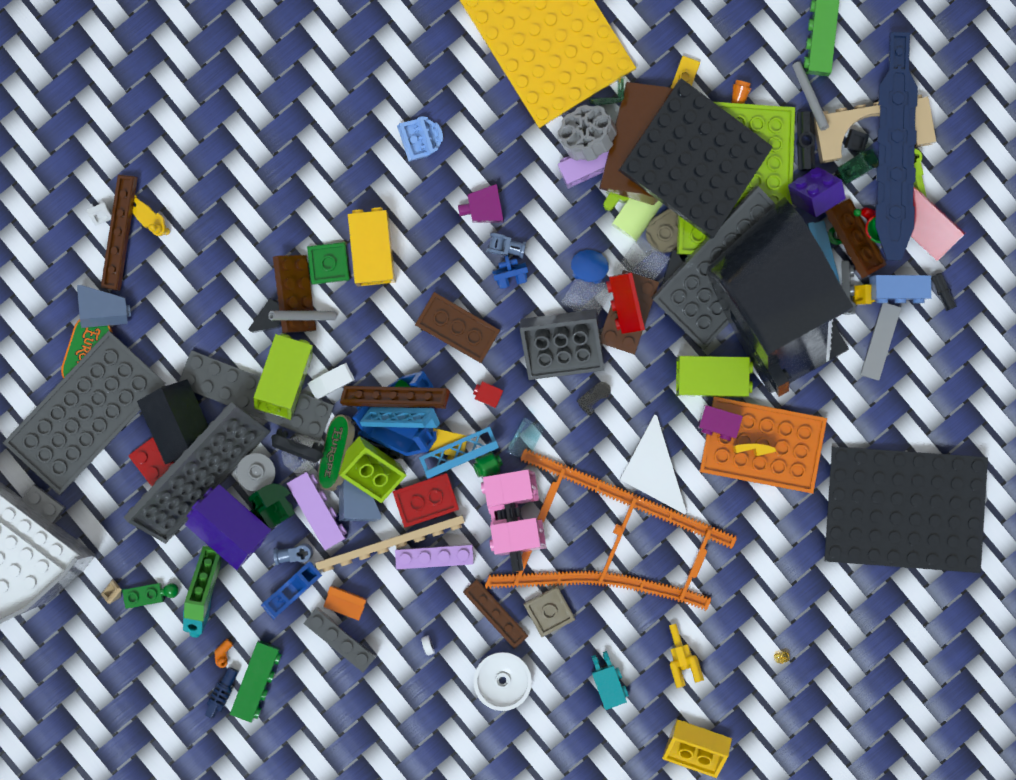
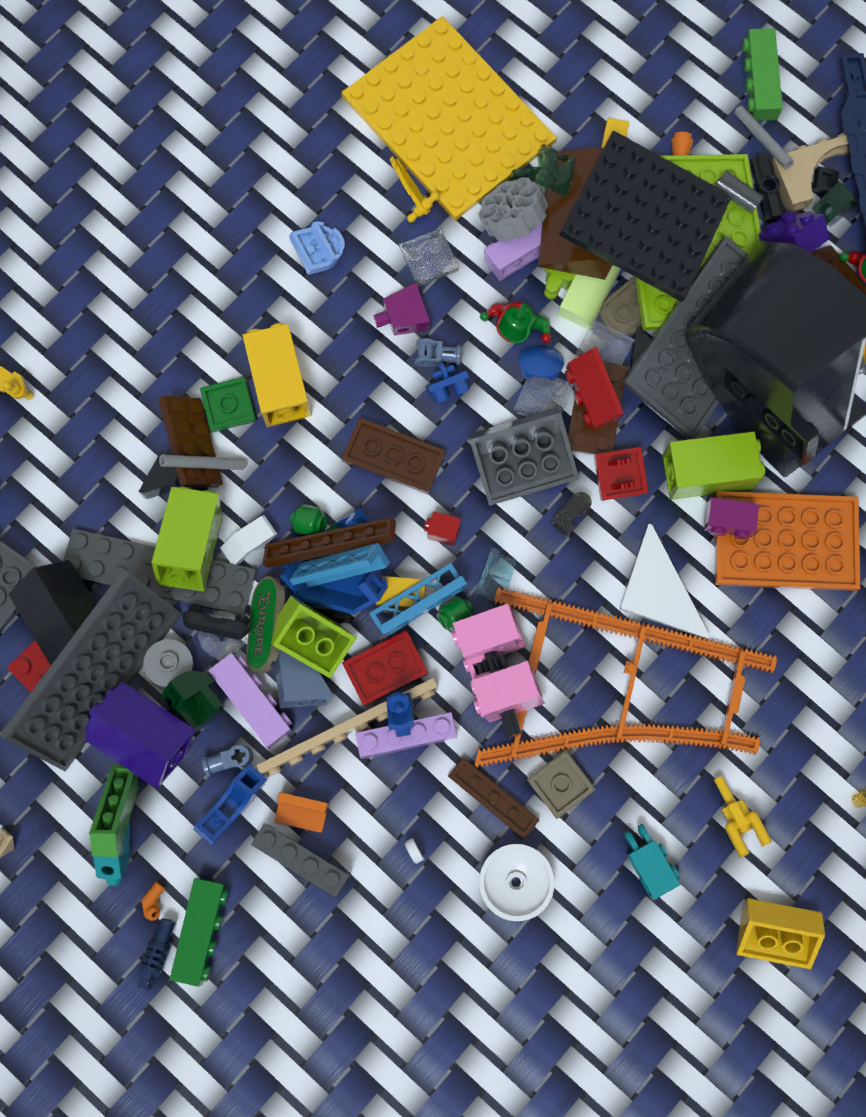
camera: 10 degrees left, 10 degrees down
green plate [122,583,179,609] -> none
yellow slope [733,444,776,456] -> none
none -> green head [290,504,327,536]
none -> blue hips [386,692,414,737]
none -> yellow piece [390,156,440,223]
none -> clear plate [399,228,459,287]
none -> green piece [480,301,551,344]
none -> clear green piece [535,146,576,196]
none -> red plate [594,447,648,501]
none -> dark grey axle [715,170,763,213]

